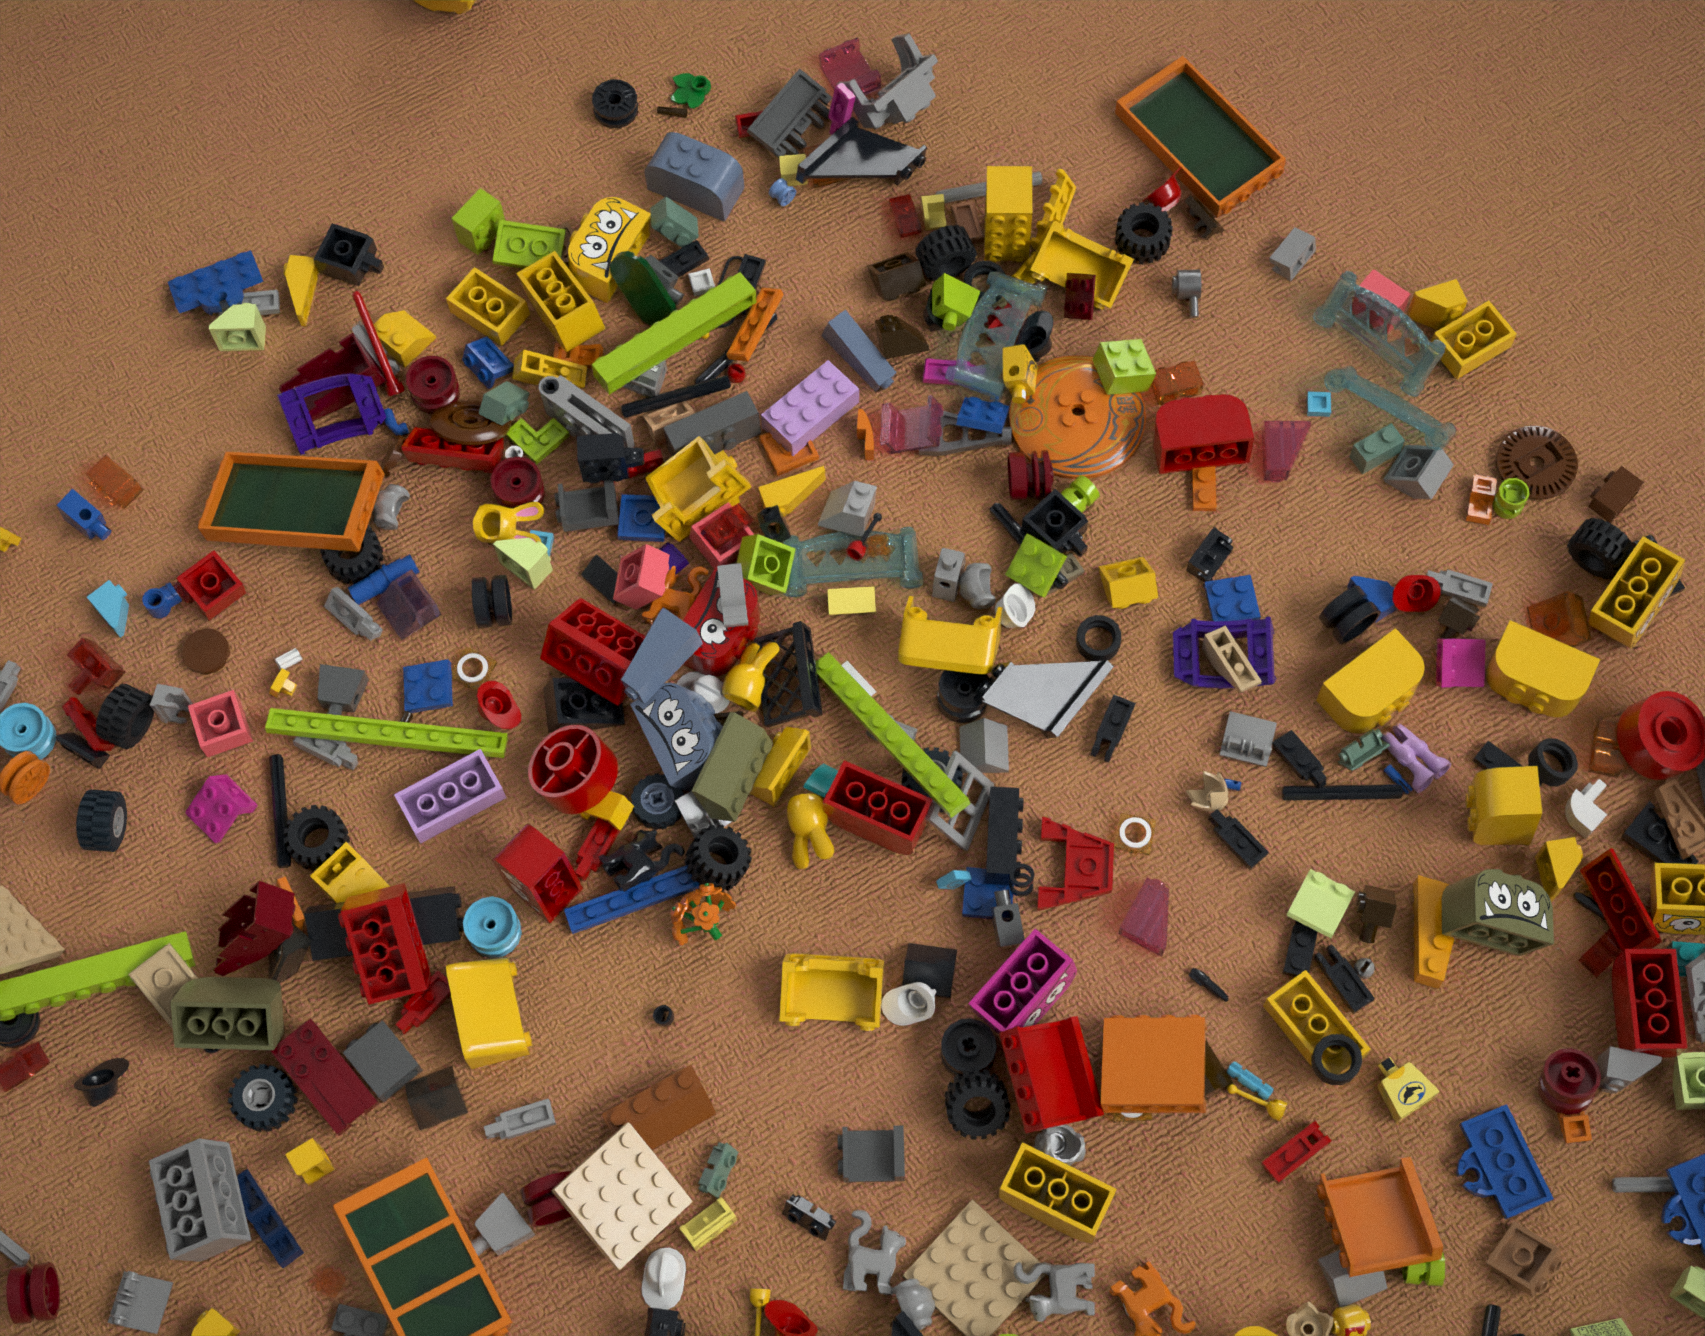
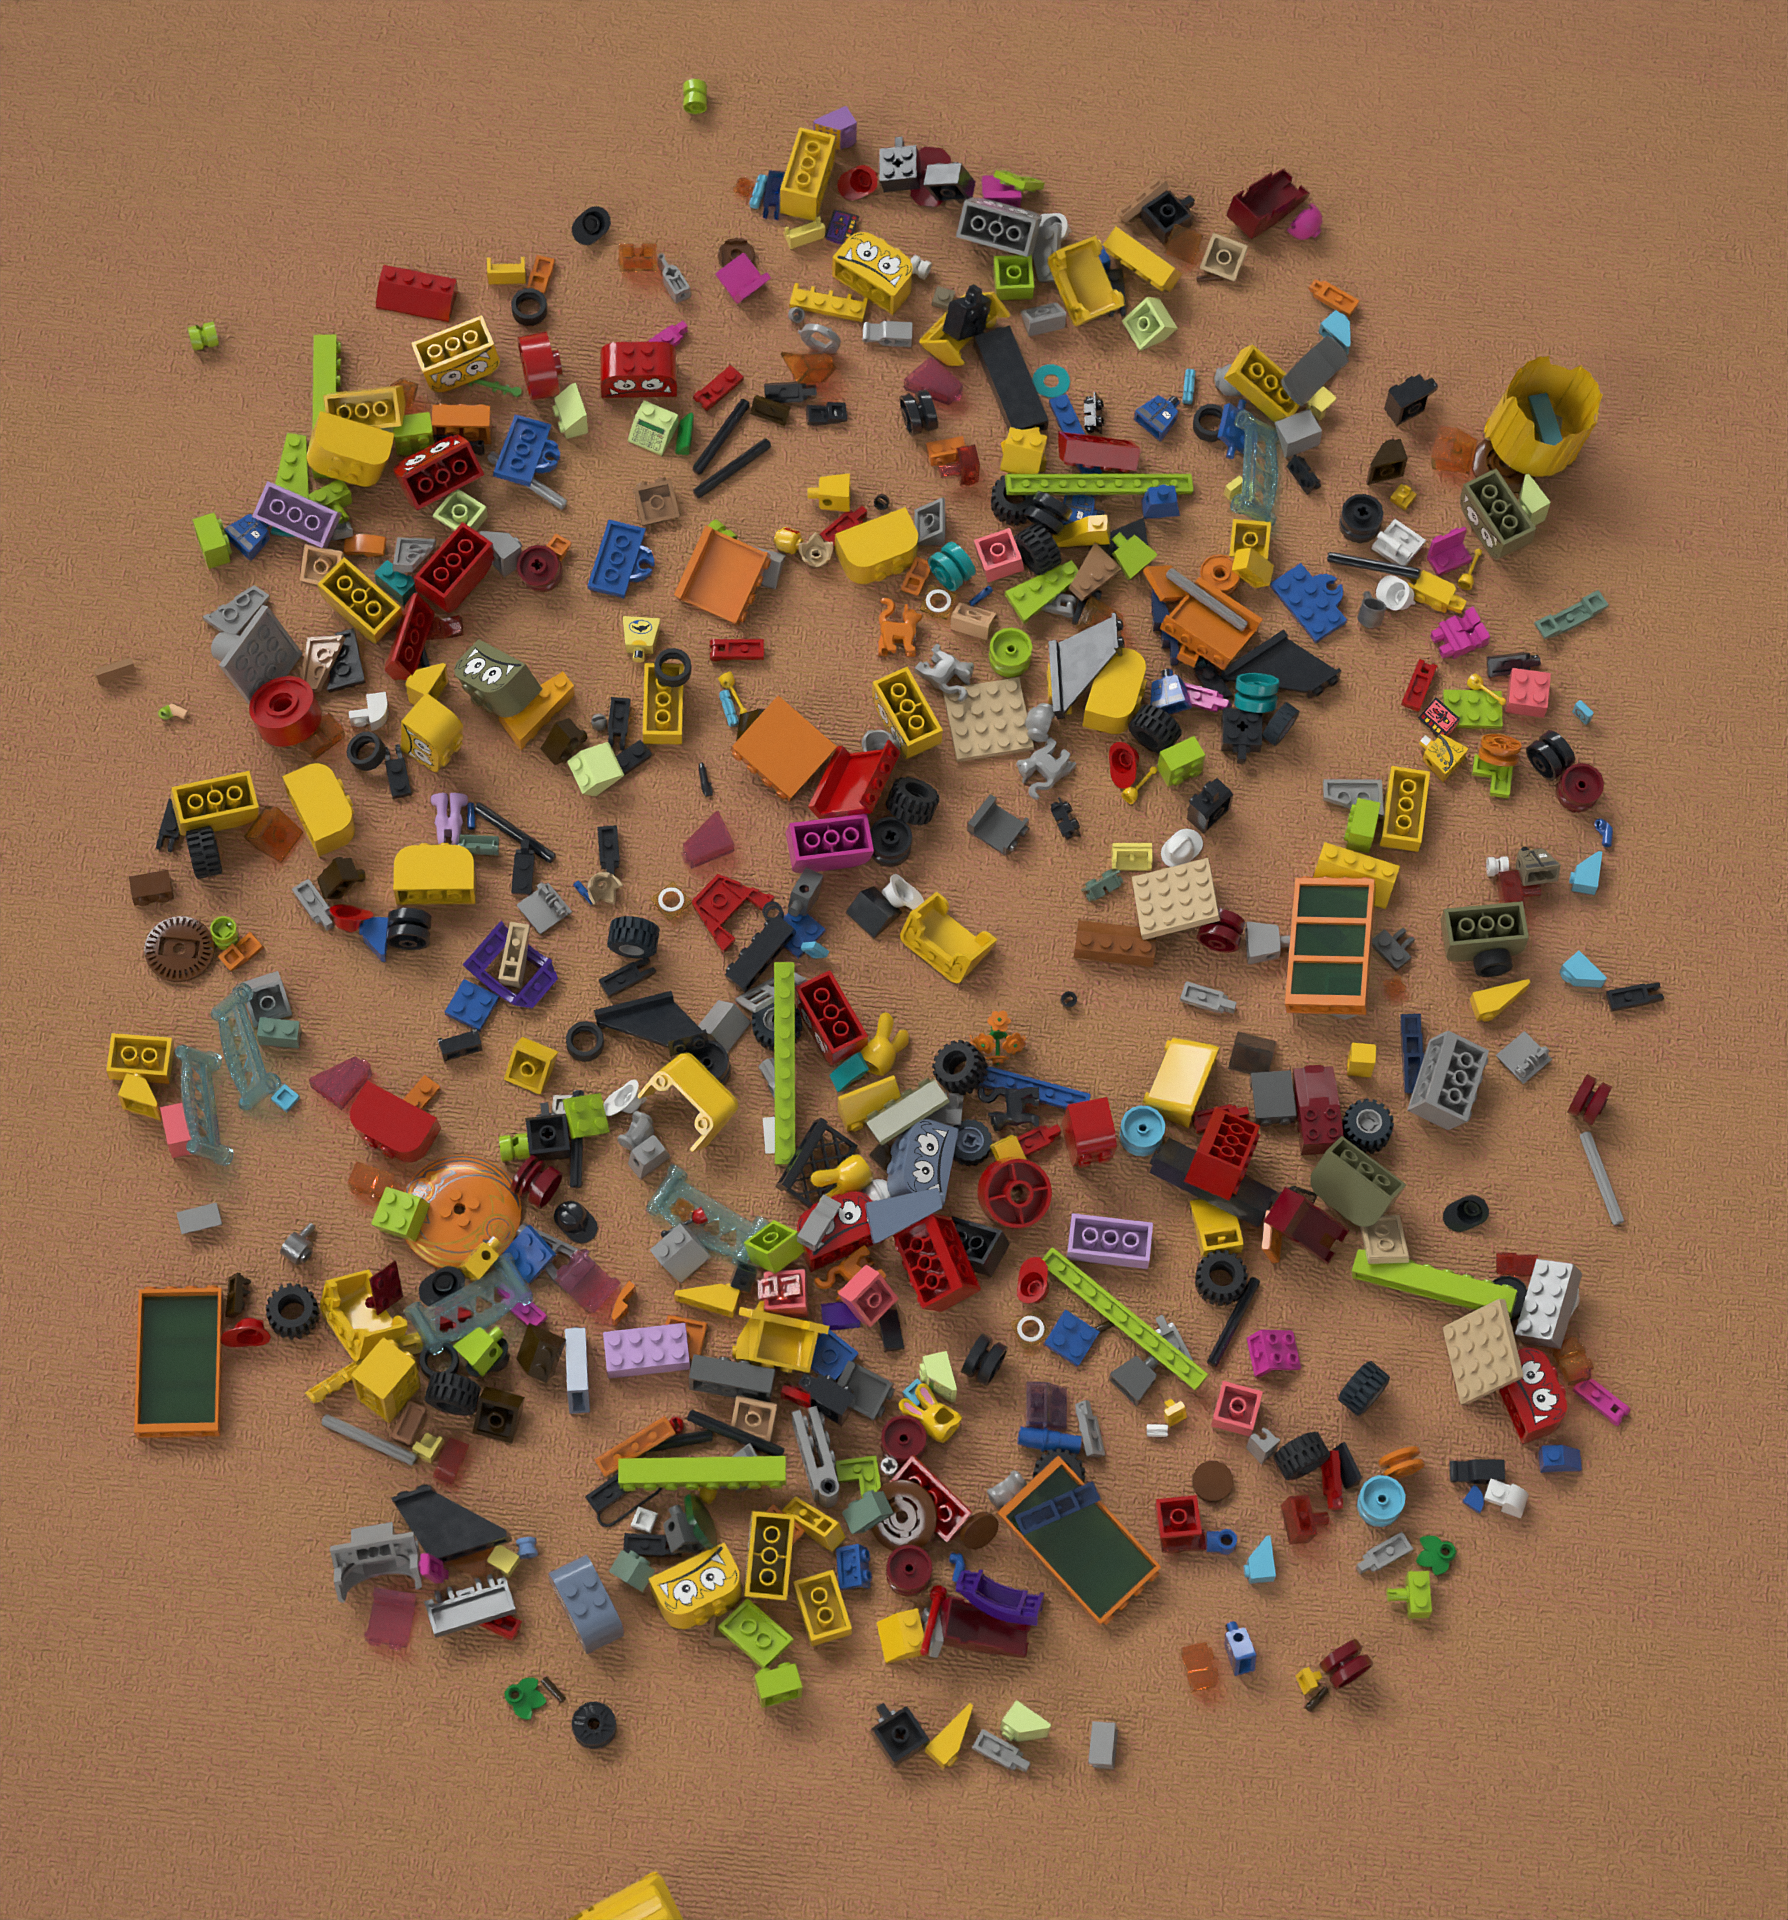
camera: 150 degrees left, 0 degrees up
blue plate [168,250,264,316] -> none
light yellow hinge [828,587,876,616] -> none
dark pink bracket [1436,638,1486,688] -> none
none -> black piece [554,1201,598,1243]
none -> black wheel [607,916,660,959]
none -> dark blue slope [1014,1481,1102,1535]
none -> light grey hinge [1088,1721,1118,1770]

